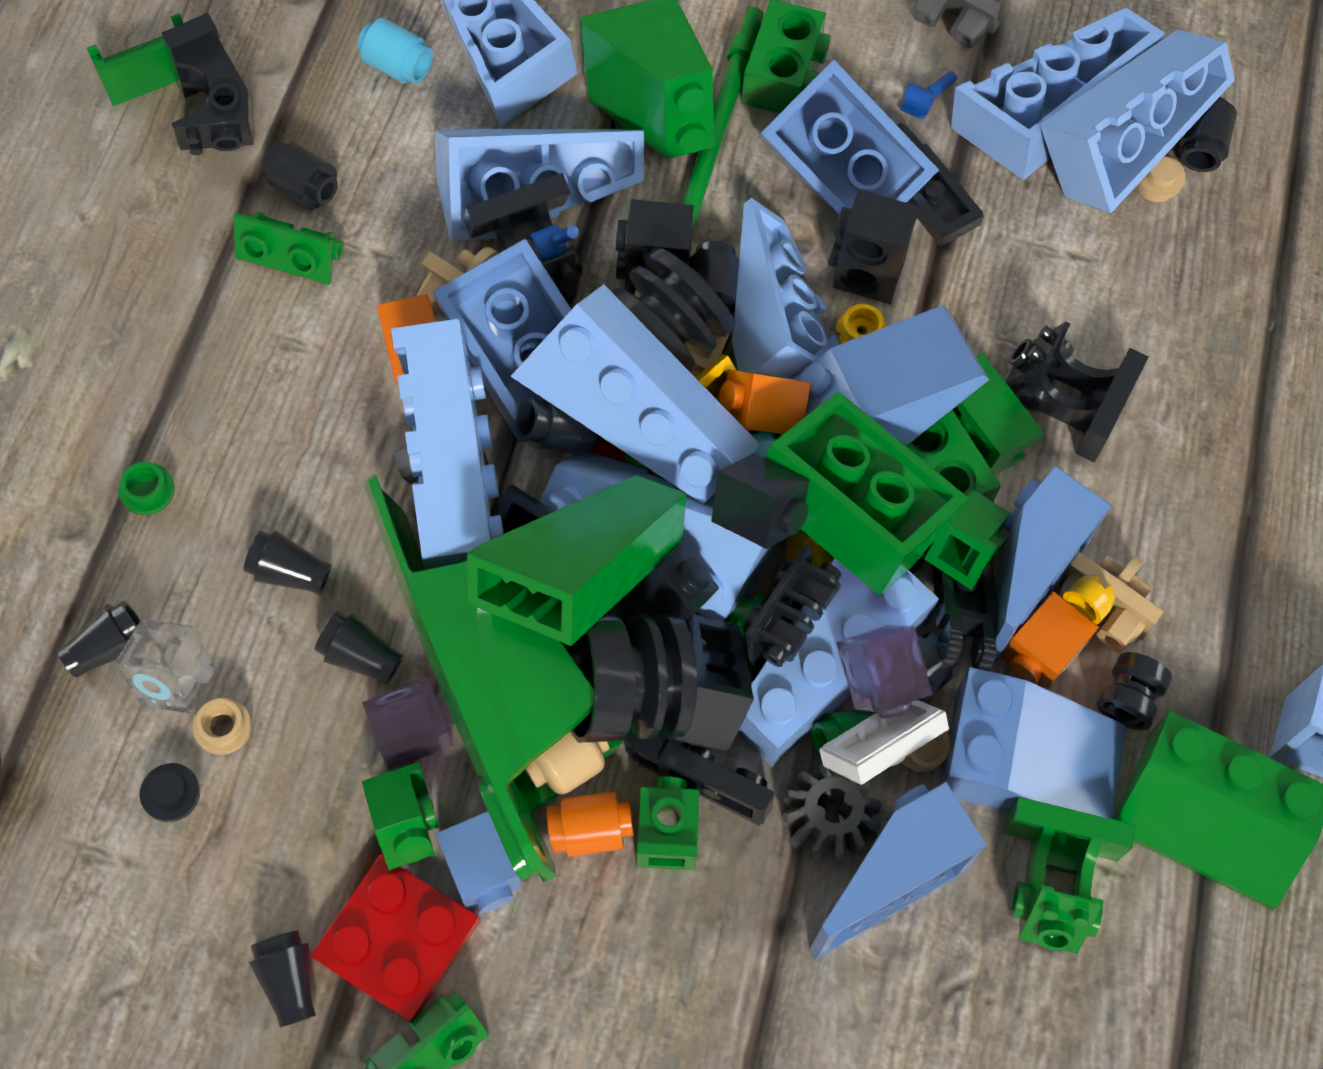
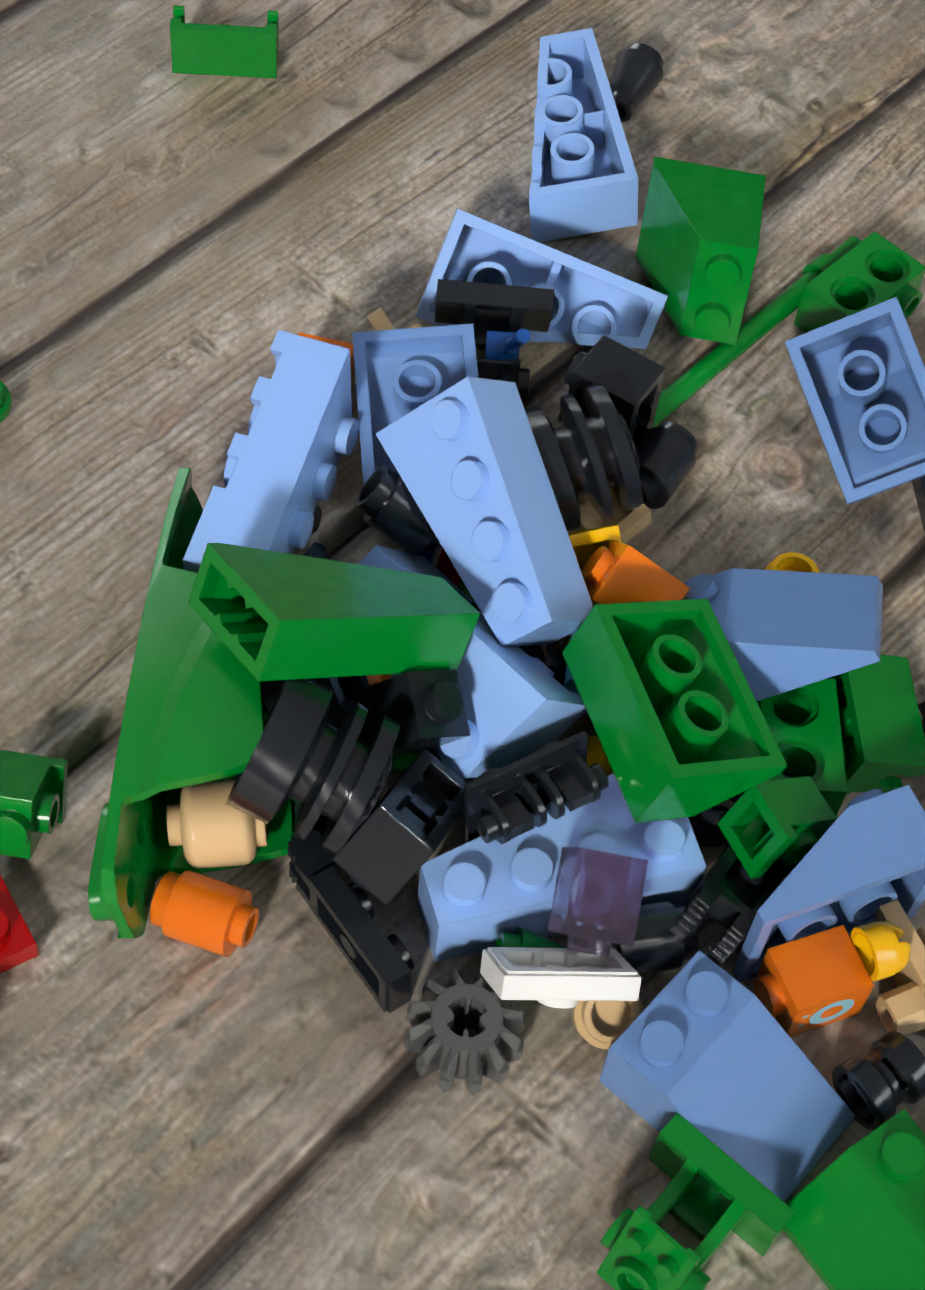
camera: 25 degrees right, 10 degrees down
black tile [161,13,254,155] -> none
green hinge [234,212,344,285] -> none
black cone [243,530,332,595] -> none
black brick [261,142,338,210] -> none
black cone [314,611,404,685] -> none
medium azure brick [358,18,433,84] -> none
clear purple brick [362,677,455,771] -> none
medium blue brick [435,811,522,913] -> none
green brick [637,777,700,871] -> none
black brick [711,453,810,549] -> none
light blue wedge [732,198,841,379] -> none
medium blue slope [809,782,987,960] -> none
black brick [828,189,920,305] -> none

